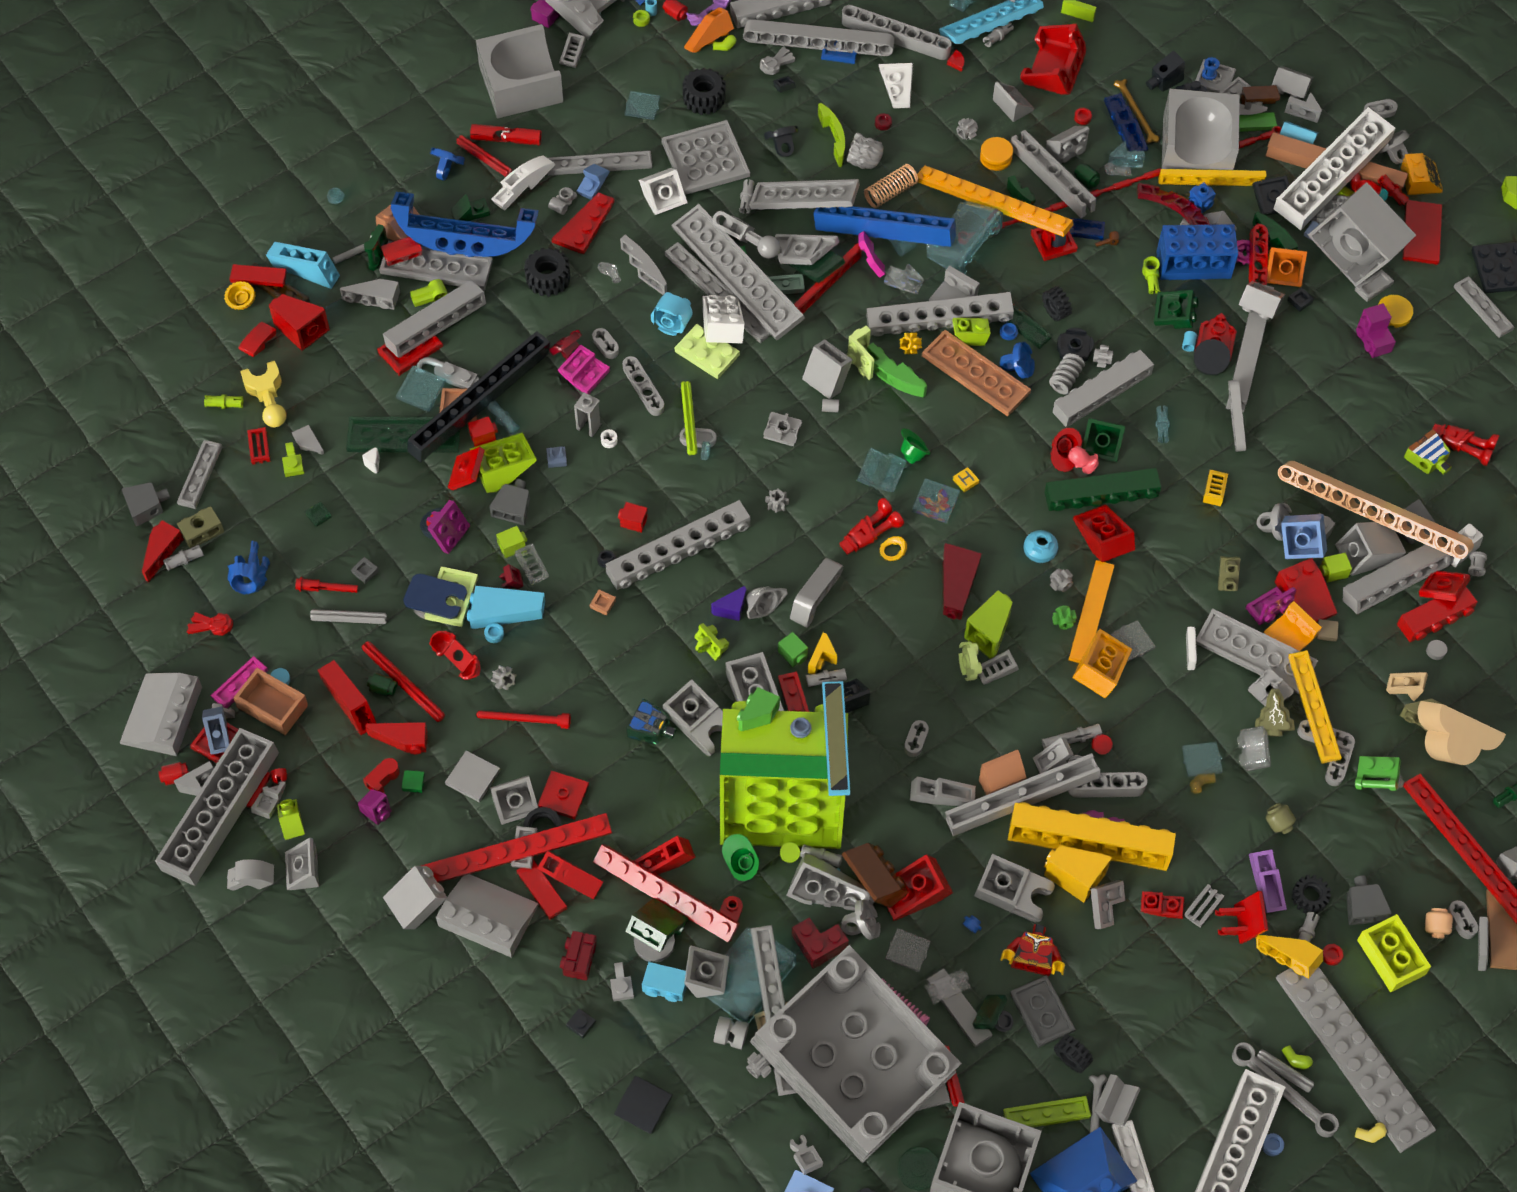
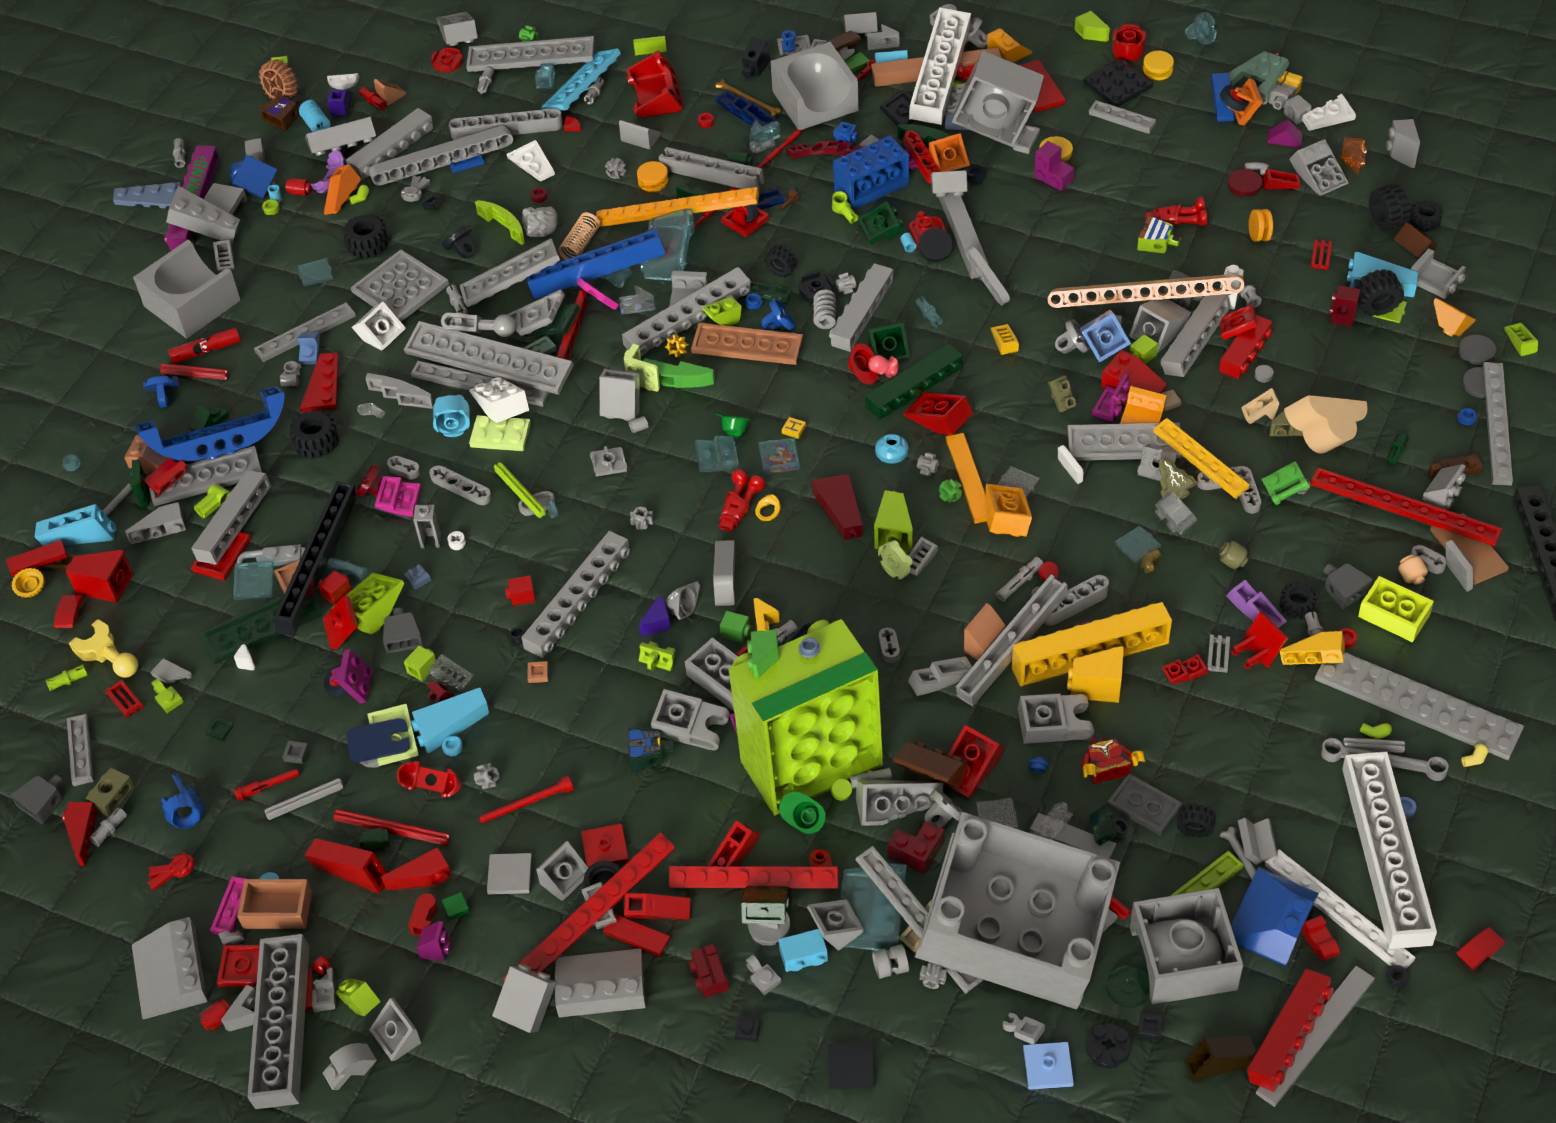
camera: 25 degrees left, 10 degrees down
sand blue slope [202,706,230,755] -> none
white slope [491,156,555,210] -> none
olive tile [822,681,850,796] -> none
light grey slope [1033,737,1074,774] -> none
light grey slope [1046,126,1089,164] -> none
light grey plate [1091,880,1125,929] -> none
yellow tile [1158,169,1266,186] -> none

